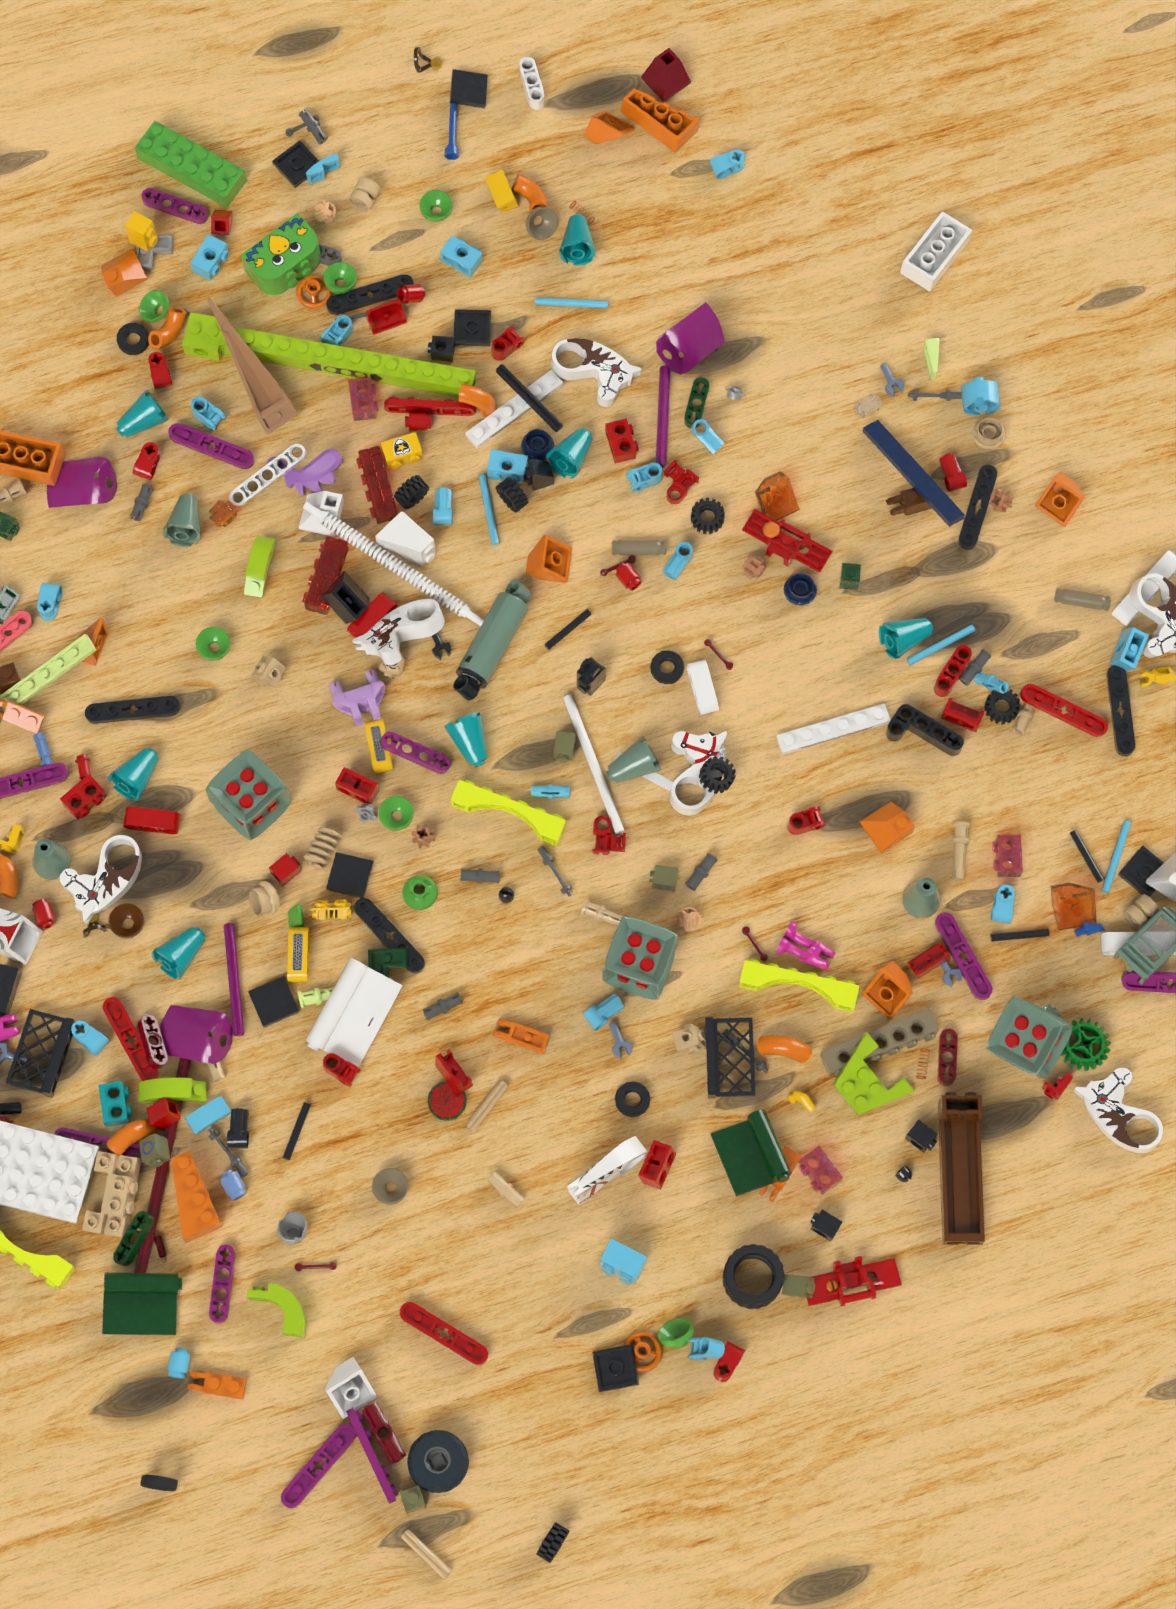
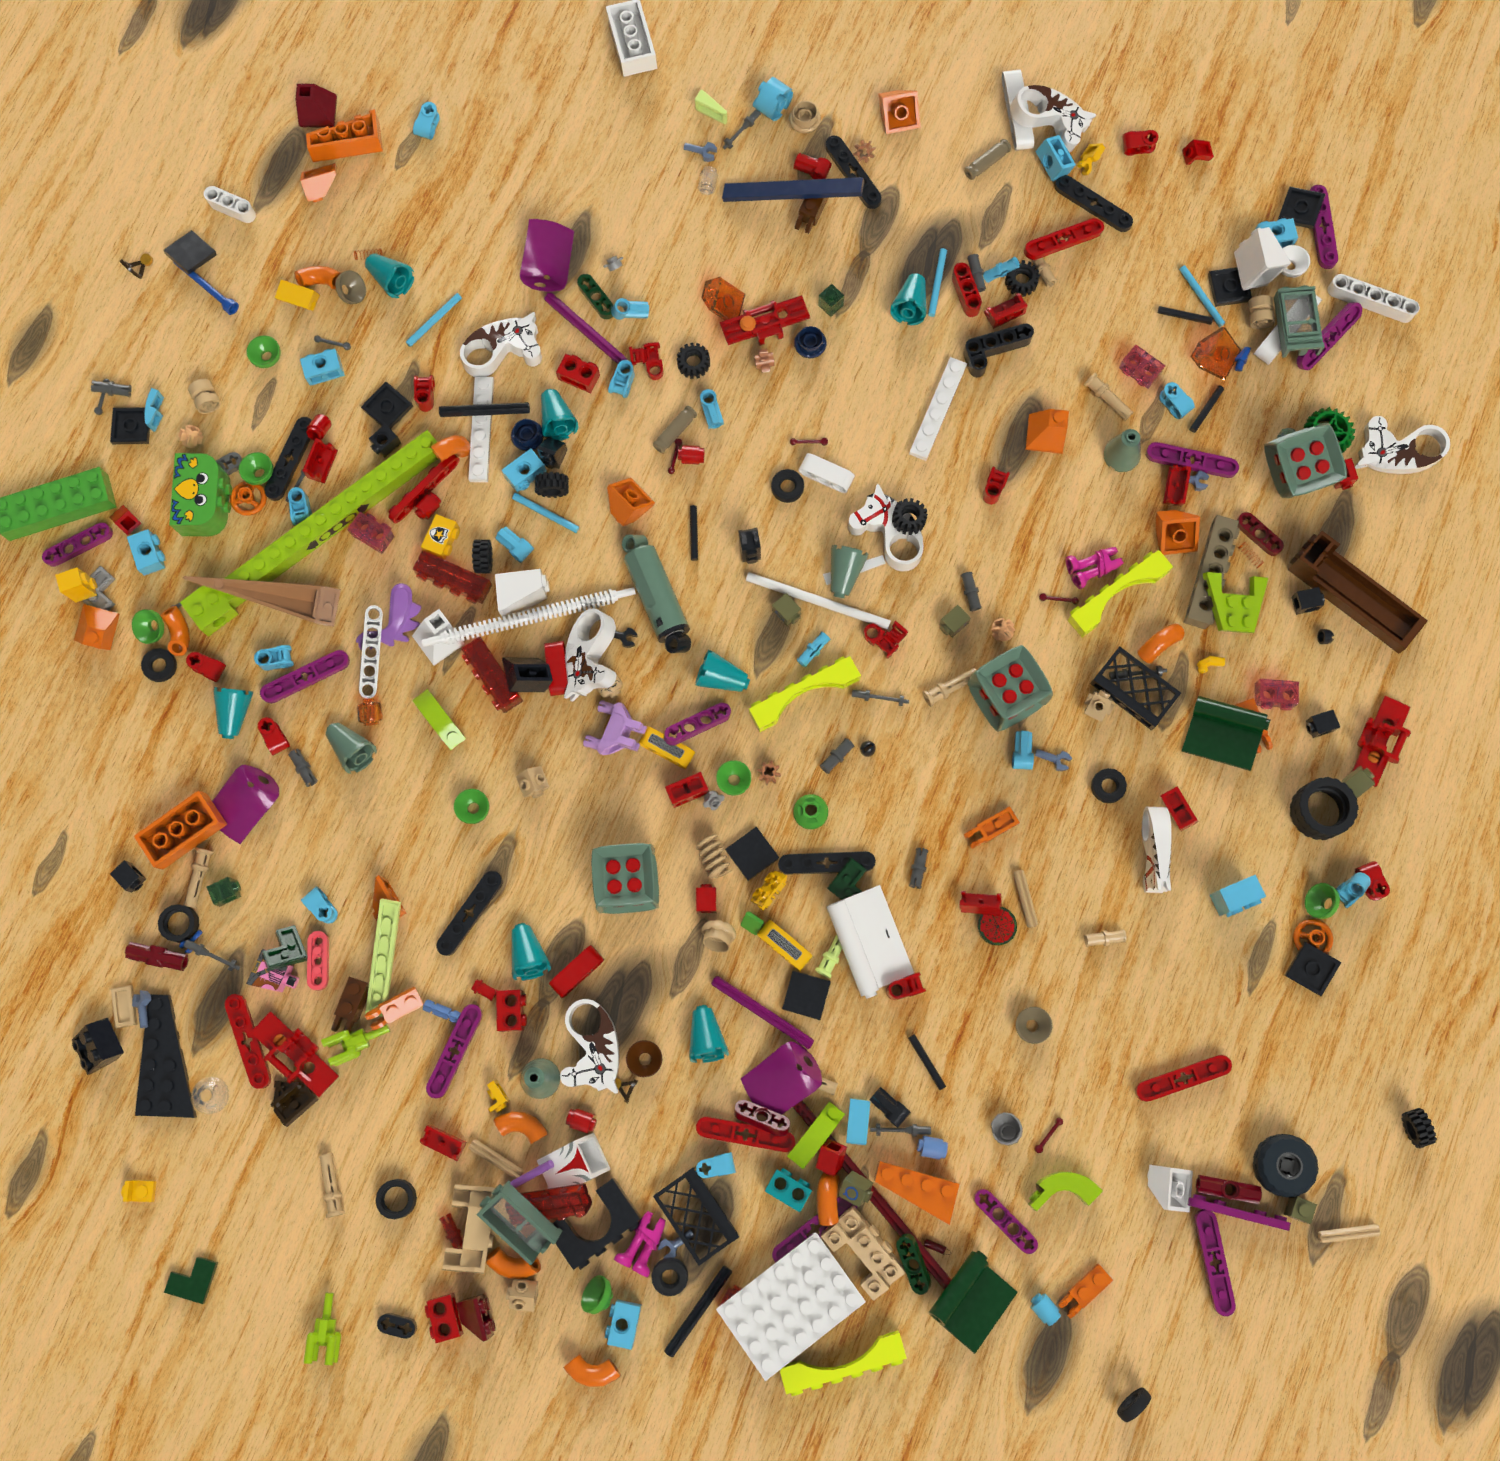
camera: 45 degrees left, 5 degrees up
none -> dark grey hinge [314,335,351,350]

